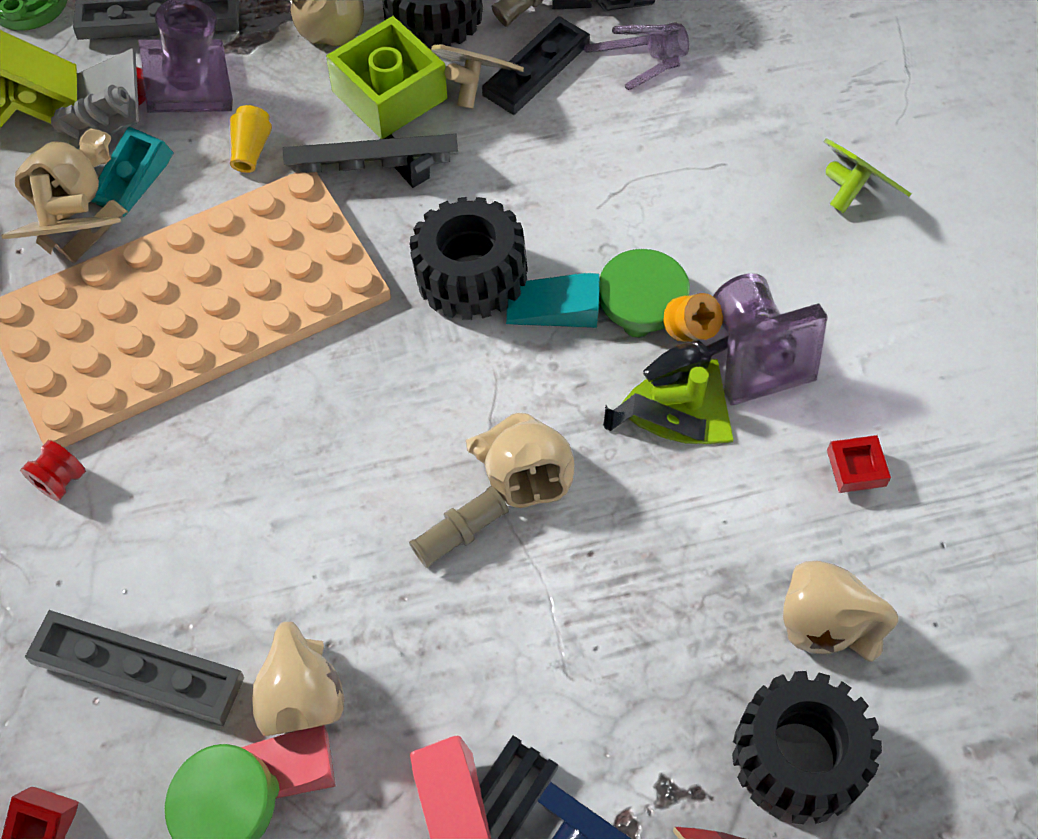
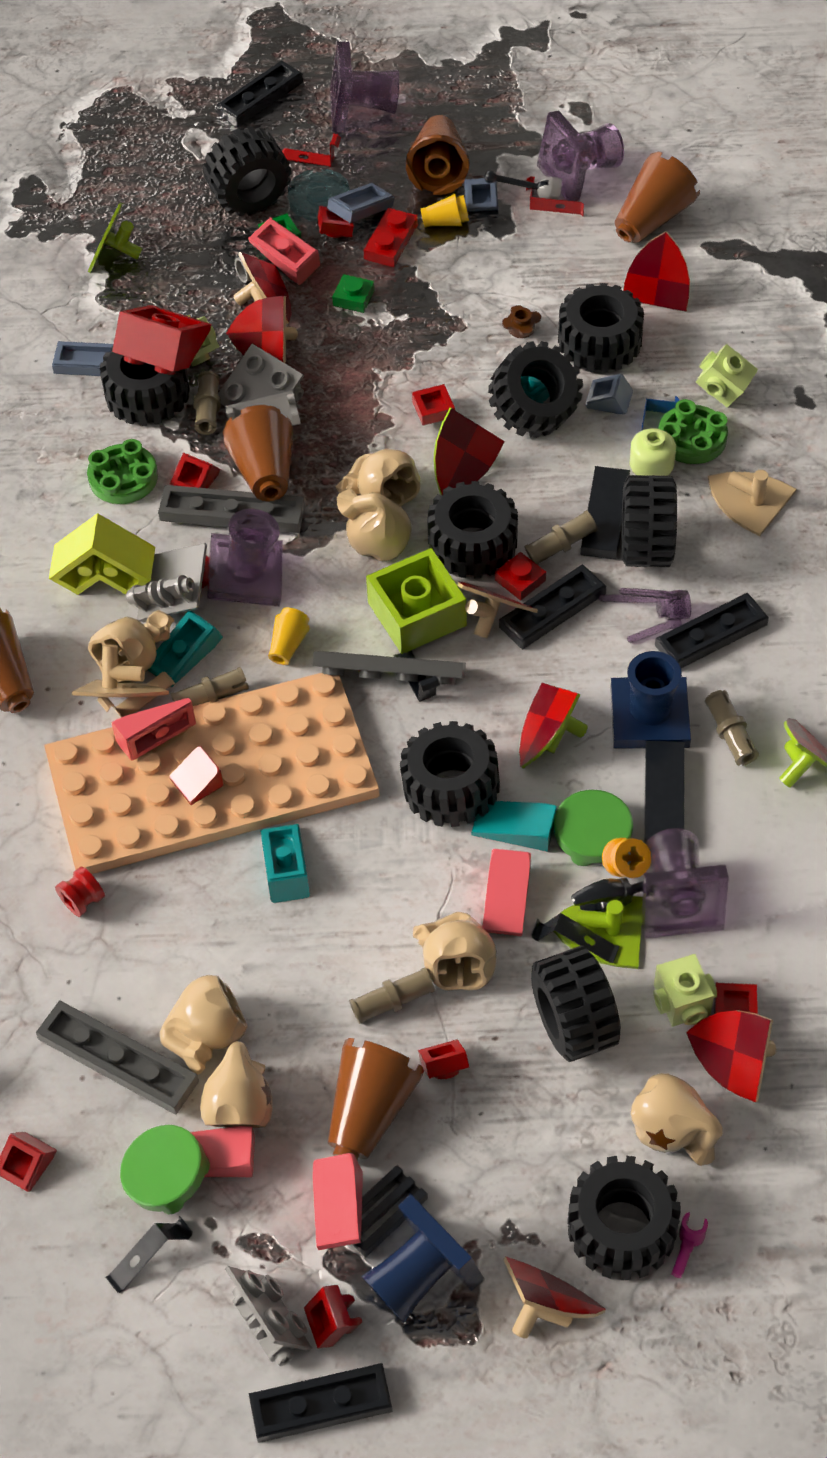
camera: 15 degrees right, 5 degrees down
none -> coral slope [111,698,196,761]
none -> tan piece [160,975,247,1075]
none -> slope [169,746,224,805]
none -> dark tan pin [170,667,249,706]
none -> teal slope [260,824,310,903]
none -> dark orange cone [328,1038,424,1161]
none -> red plate [418,1039,470,1080]
none -> coral slope [482,849,531,936]
none -> red plate [495,552,546,601]
none -> shield [519,683,588,769]
none -> black tyre [531,945,621,1062]
none -> dark blue plant [610,651,691,749]
none -> black tile [644,741,684,848]
none -> yellowish green brick [653,954,717,1027]
none -> black tile [655,592,769,668]
none -> dark pink hand [671,1212,708,1278]
none -> shield [686,1010,776,1103]
none -> dark tan pin [705,690,759,766]

